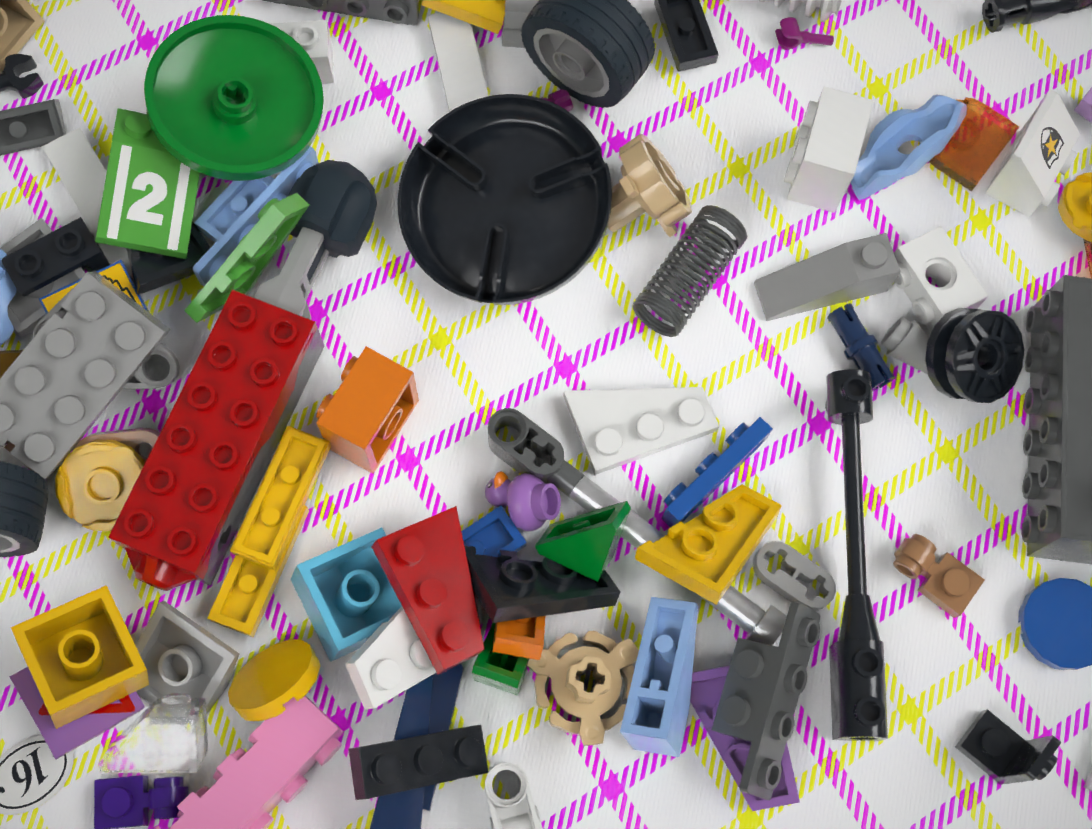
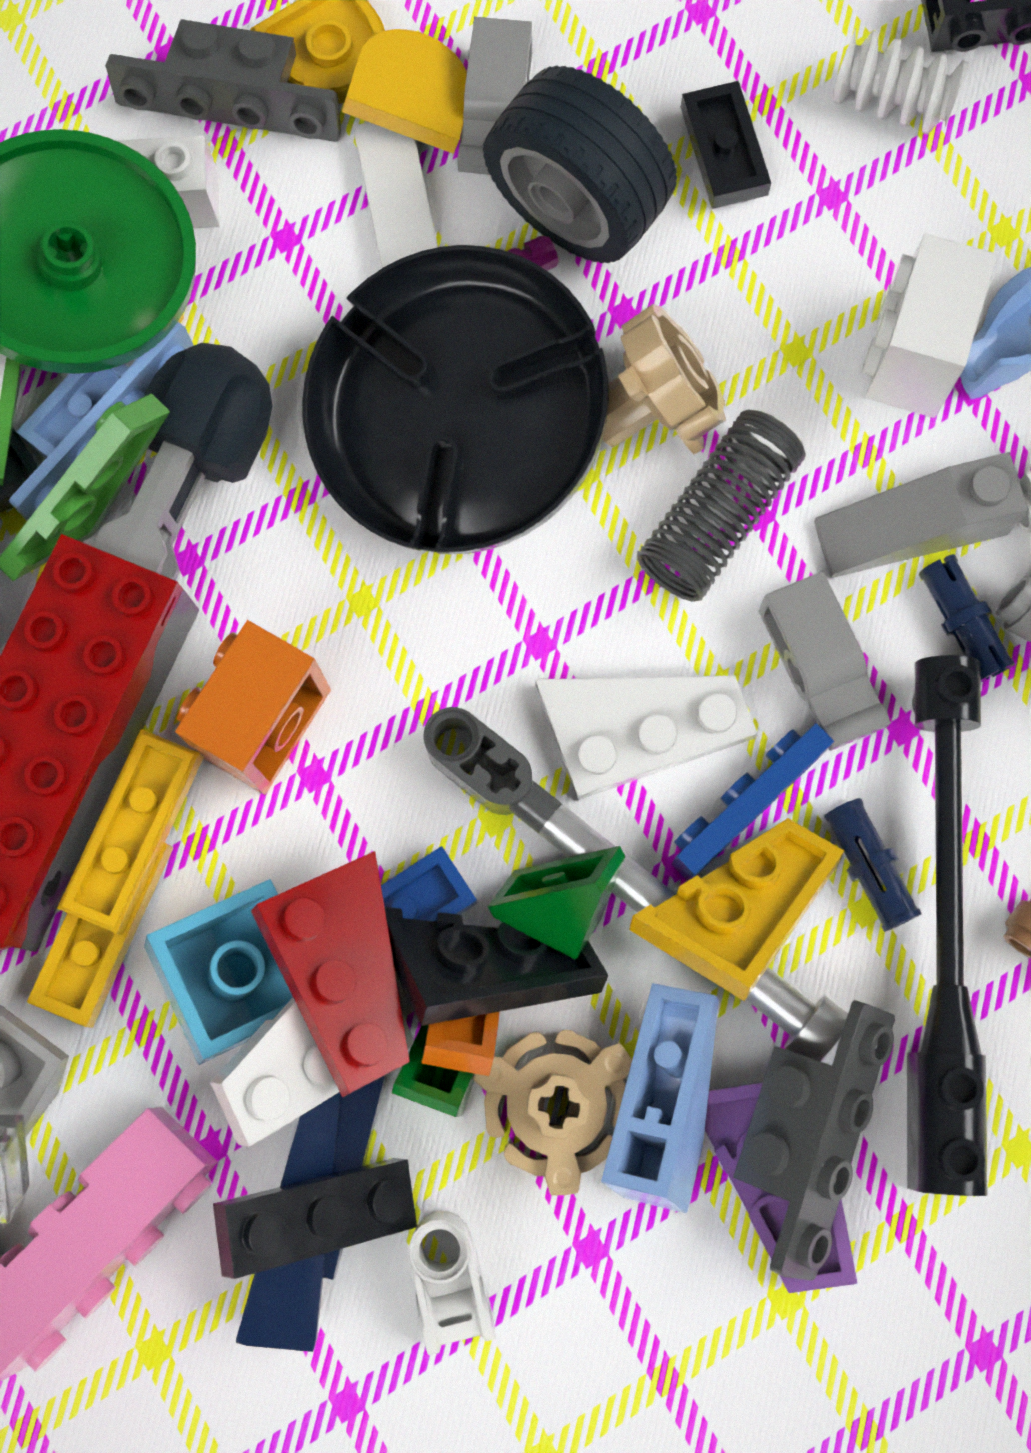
camera: 10 degrees right, 5 degrees up
yellow tile [228,639,321,721] -> none
medium lavender animal [485,471,561,531] -> none
light grey beam [753,541,836,612] -> none
magenta hand [775,17,834,50] -> none
none -> light grey piece [758,571,891,751]
none -> dark blue pin [824,798,922,932]

